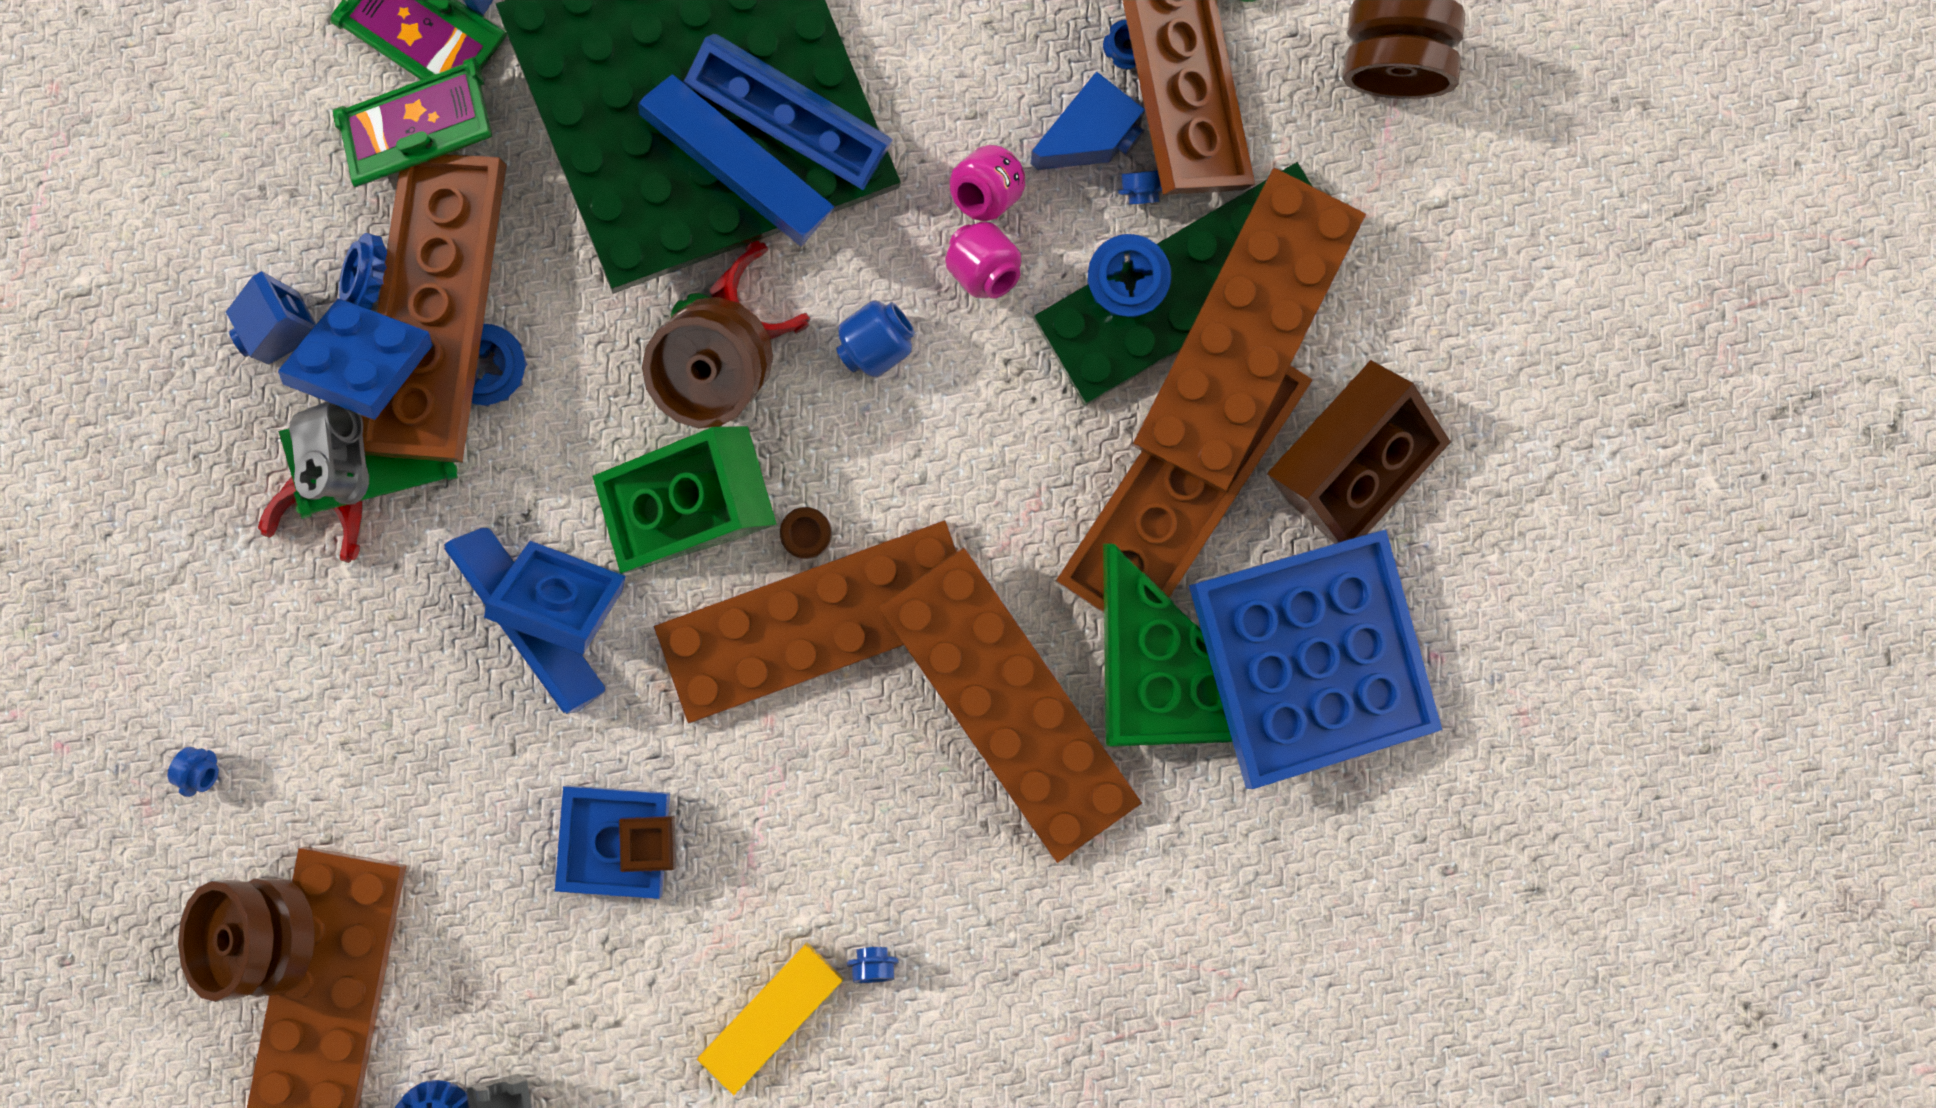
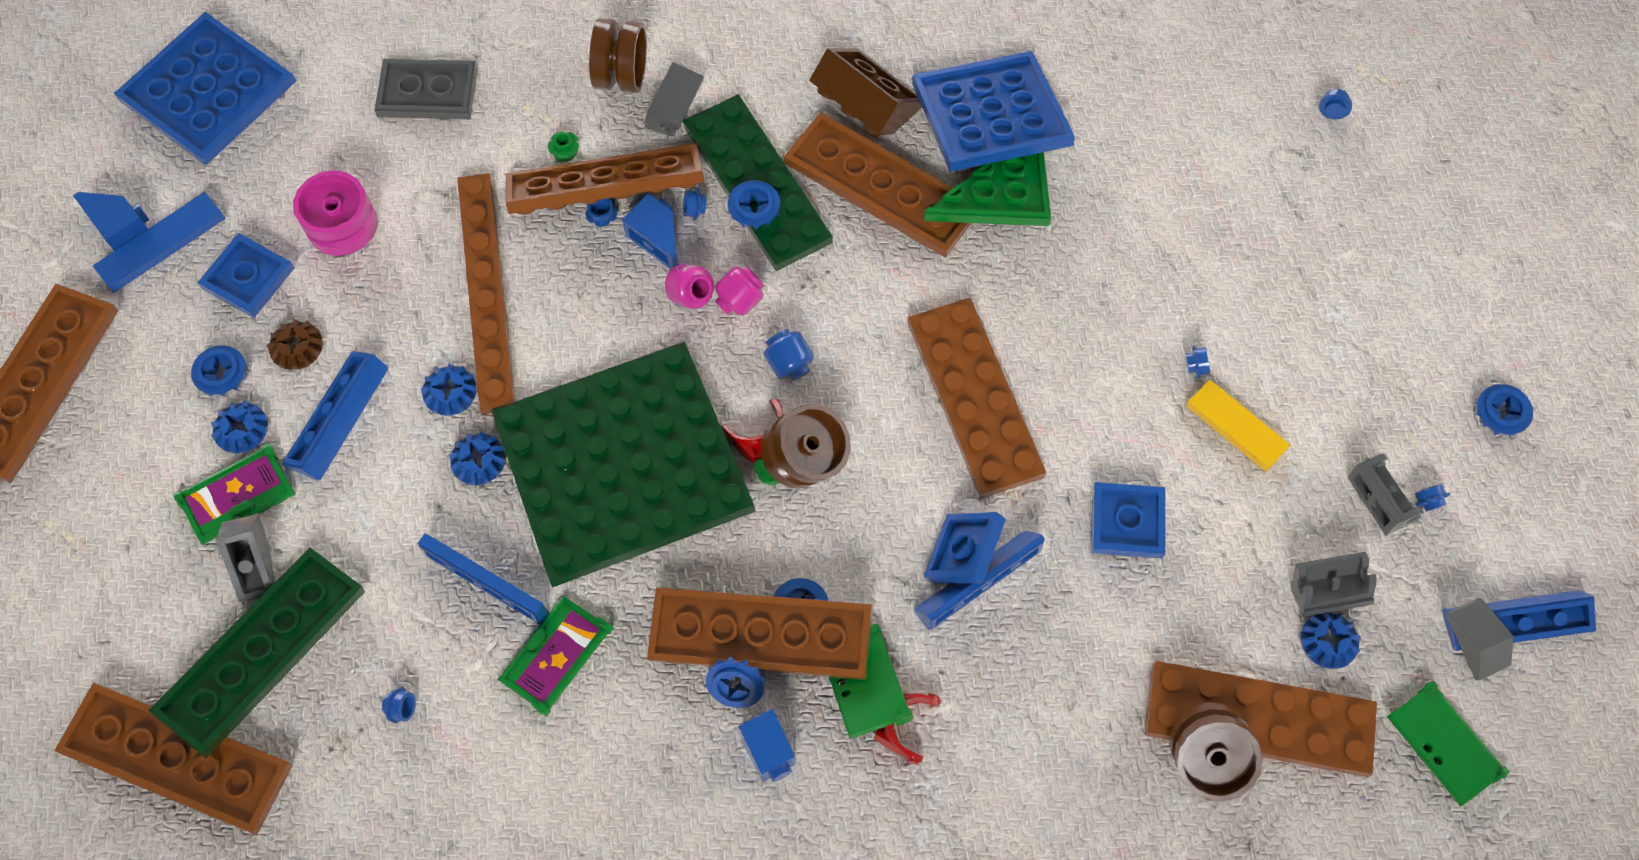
camera: 90 degrees left, 20 degrees down
blue plate [167,746,219,797] -> none
blue plate [278,298,432,420] -> none
flat silver piece [289,401,369,505] -> none
door [333,57,492,188] -> none
green slope [592,426,777,574] -> none
reddish brown tile [619,816,676,872] -> none
blue slope [638,74,834,247] -> none
blue slope [683,34,893,190] -> none
reddish brown tile [780,507,832,559] -> none
dark orange plate [878,547,1142,863] -> none
dark orange plate [1131,167,1366,492] -> none
none -> dark grey hinge [645,62,704,137]

